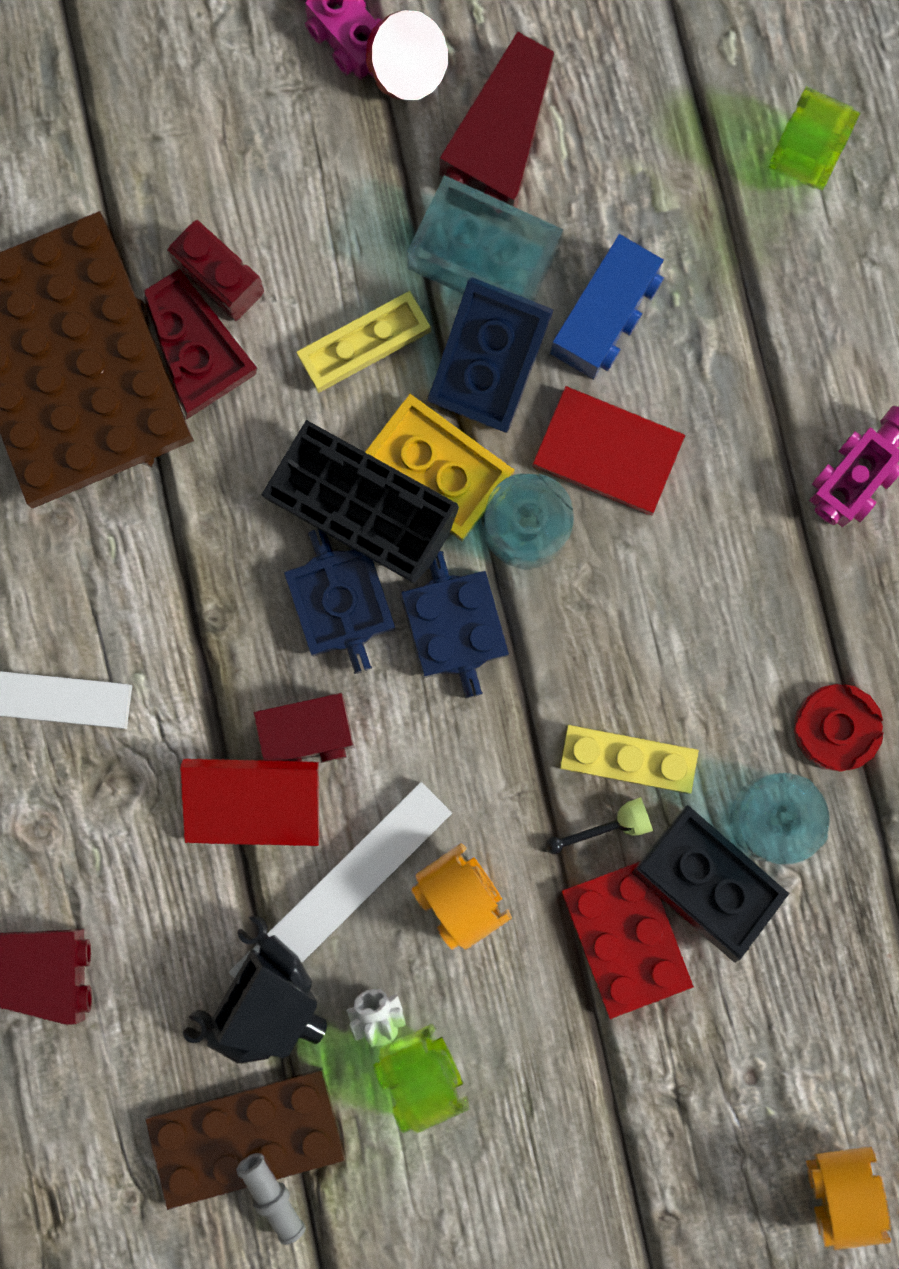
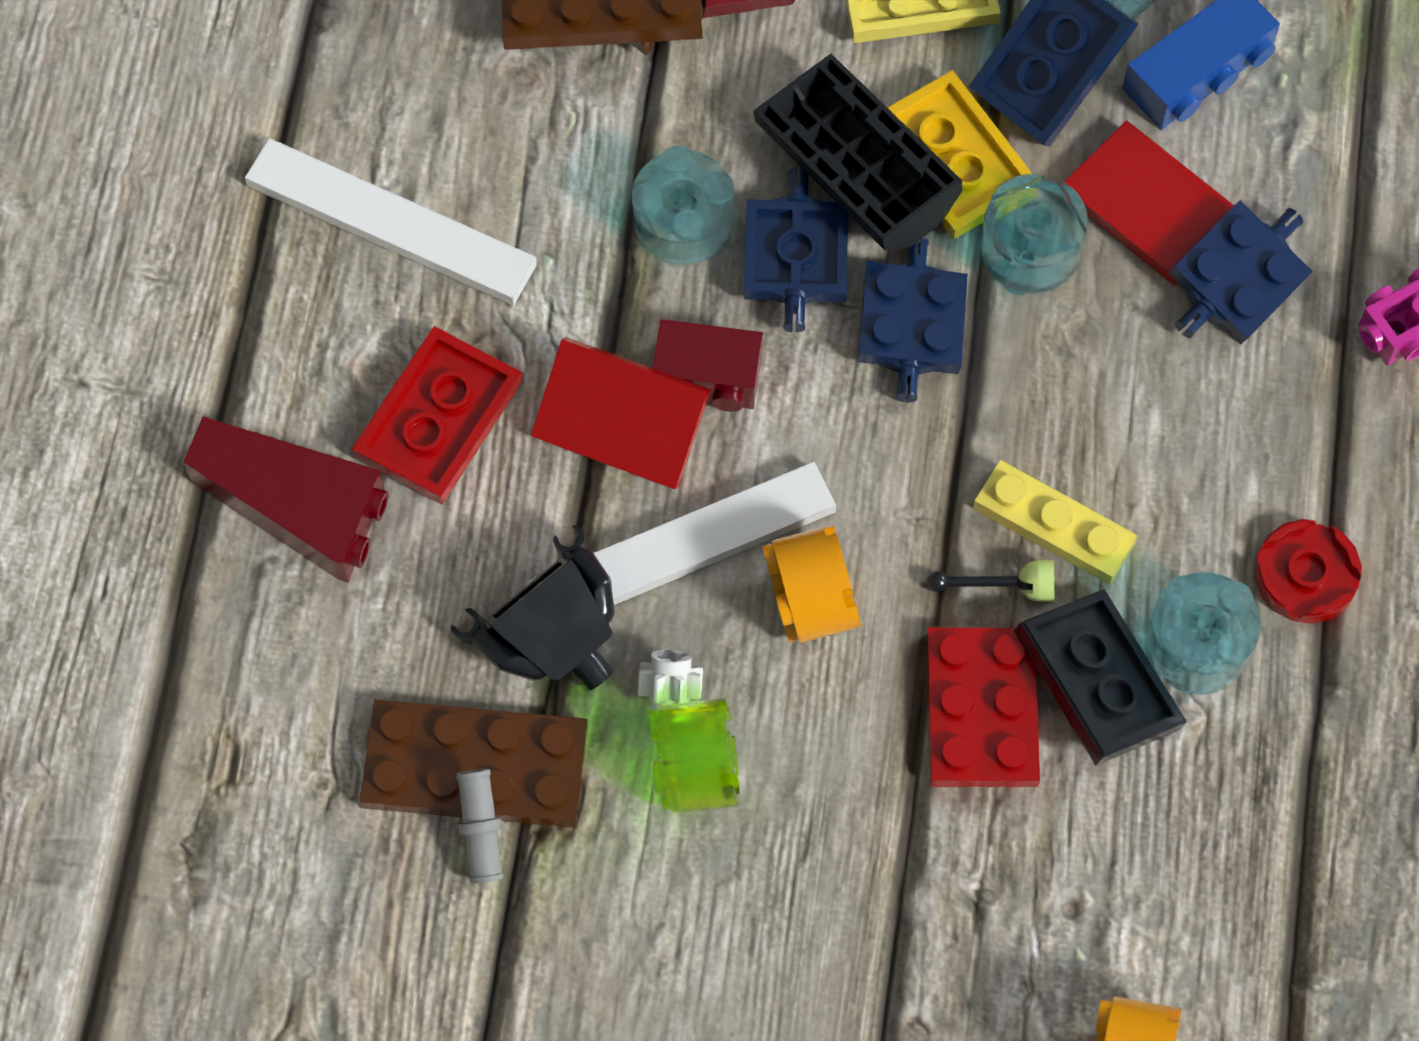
camera: 25 degrees right, 15 degrees down
none -> red plate [352,326,523,505]
none -> clear light blue brick [632,146,734,266]
none -> dark blue plate [1168,200,1313,344]

